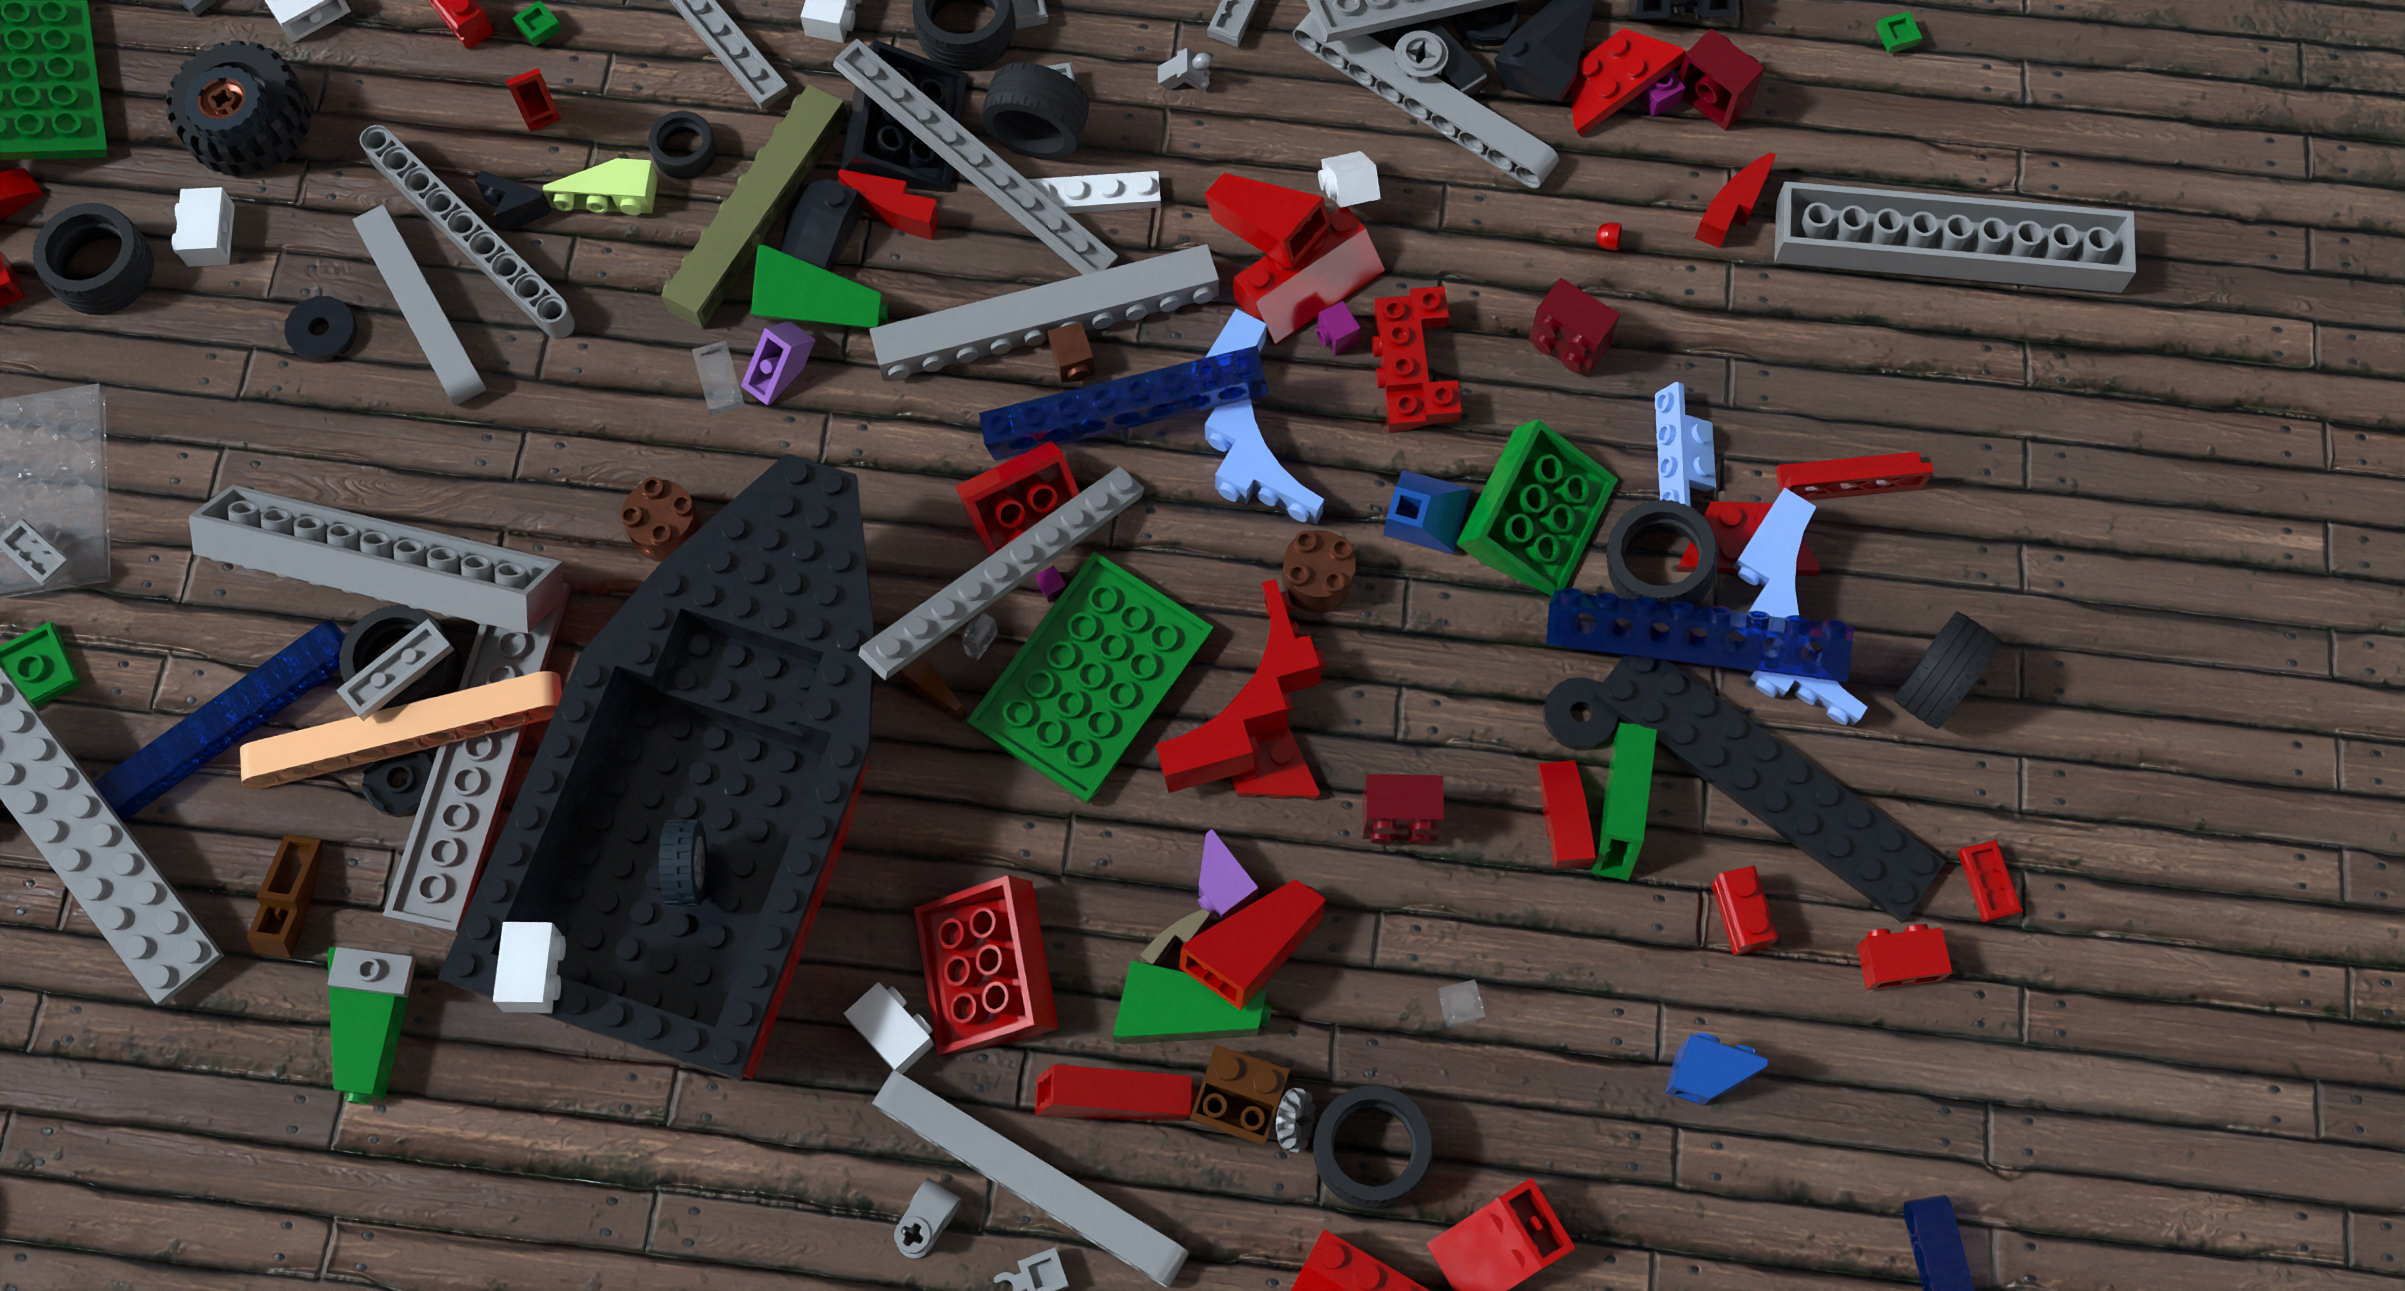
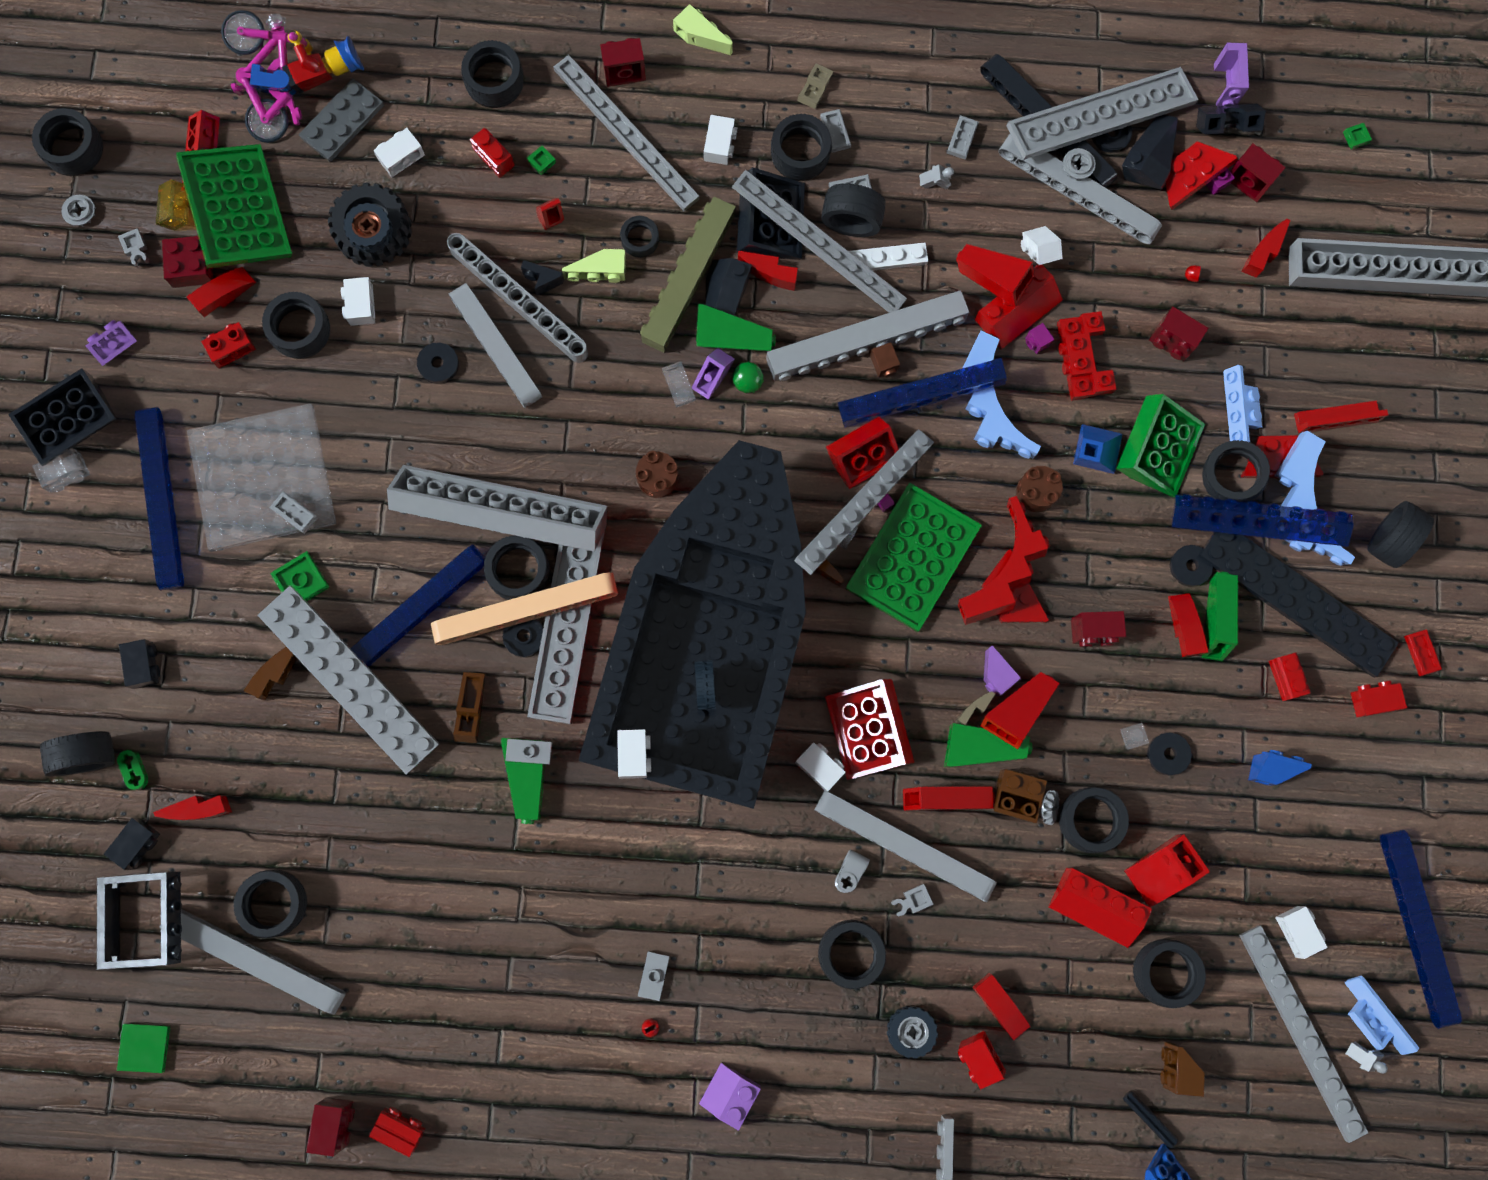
camera: 10 degrees left, 10 degrees up
light grey plate [336,619,454,721] -> none
none -> green hair [732,362,764,394]
none -> black tile [1147,732,1192,776]

